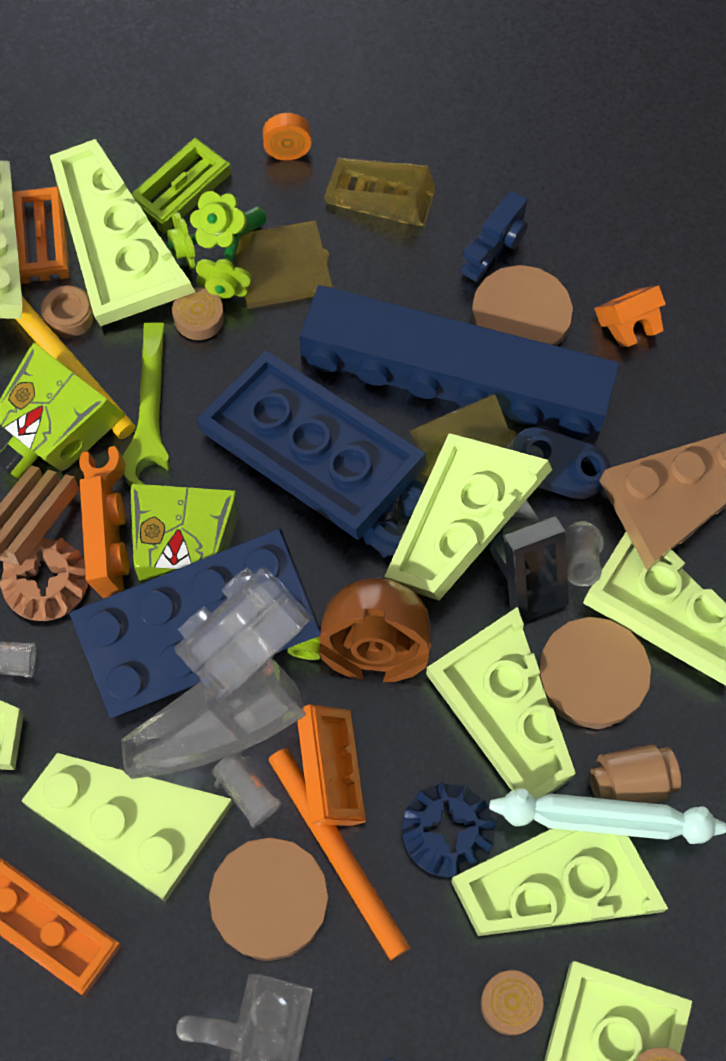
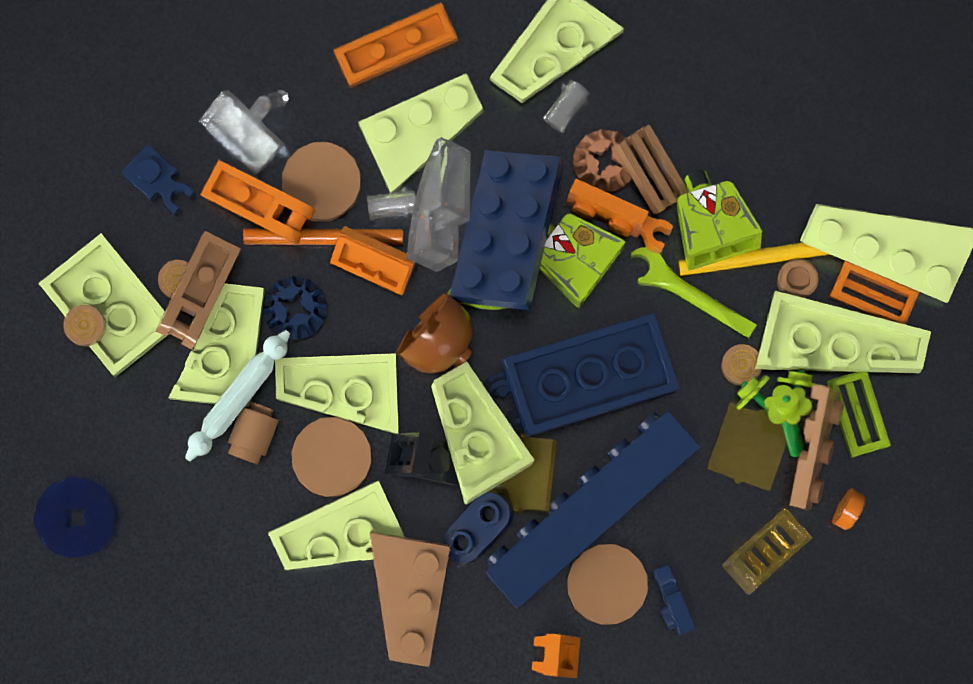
camera: 125 degrees right, 15 degrees up
clear brick [174,567,313,701] -> none
clear pin [565,521,604,587] -> none
none -> medium nougat plate [155,231,241,349]
none -> orange plate [200,160,316,245]
none -> medium nougat wing [790,384,844,510]

